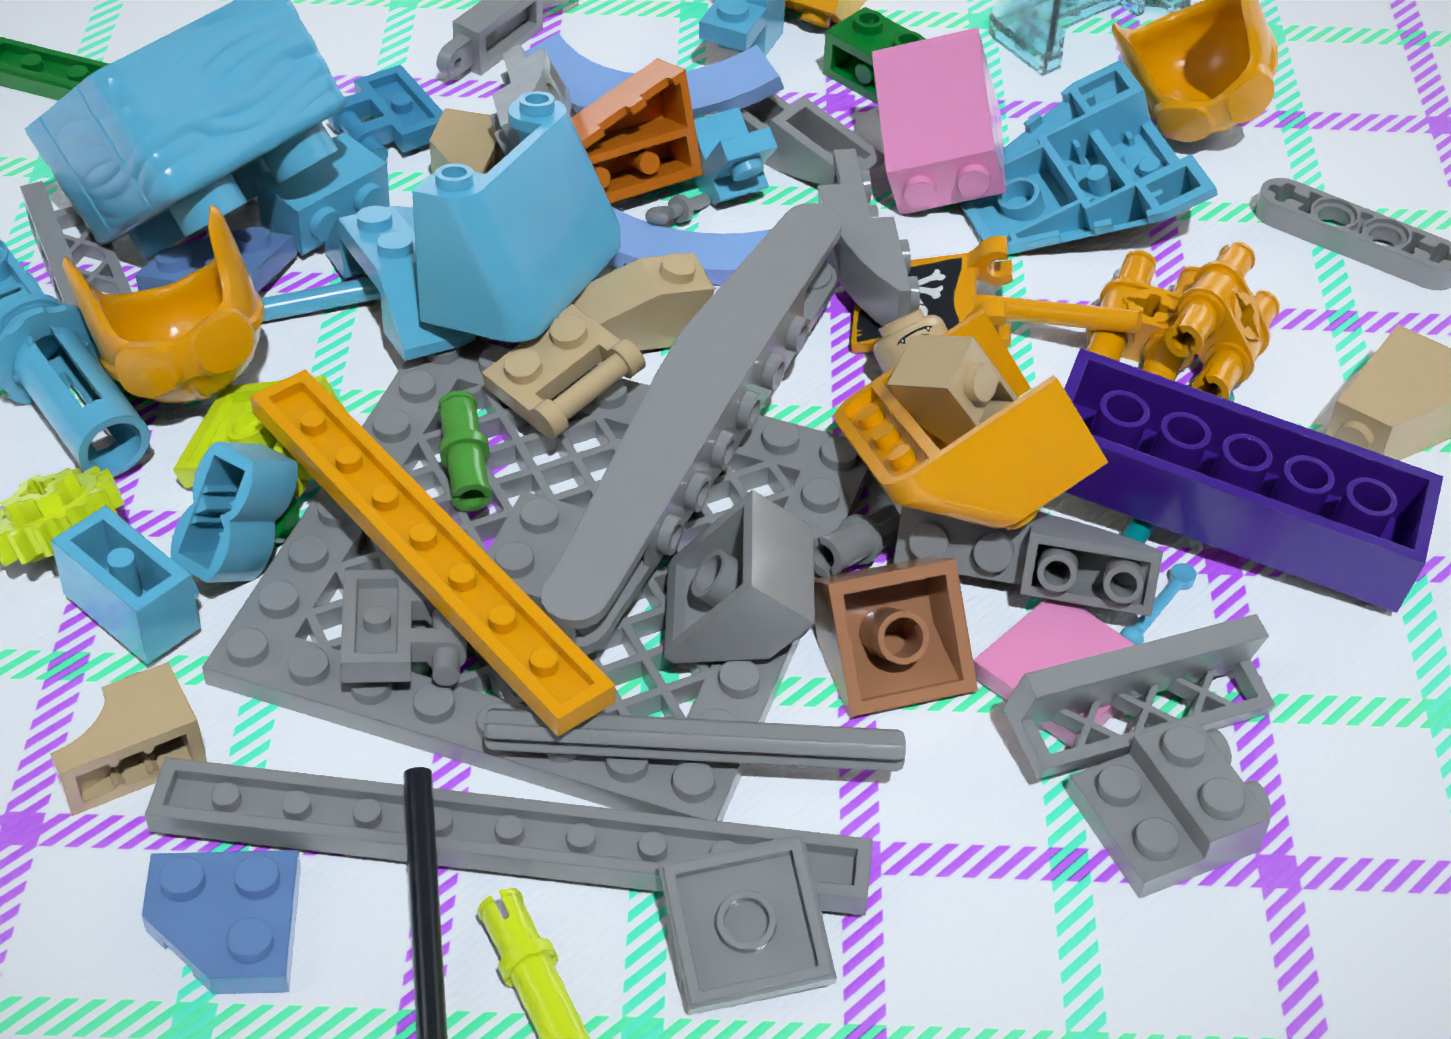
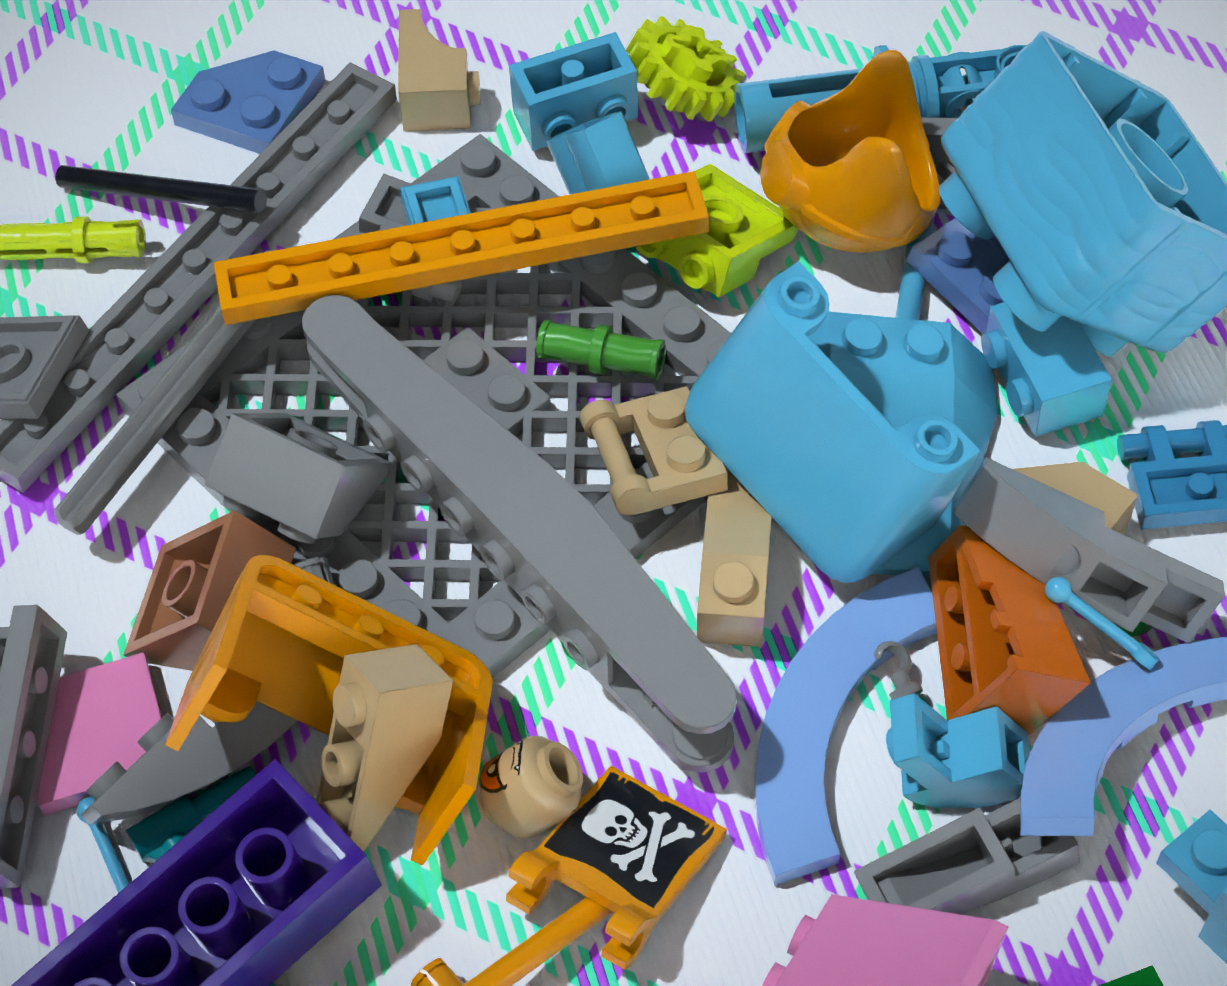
camera: 120 degrees right, 10 degrees up
light grey slope [818,148,920,326] -> none
none -> medium azure tile [400,176,471,225]
none -> medium azure hinge [1045,576,1160,670]

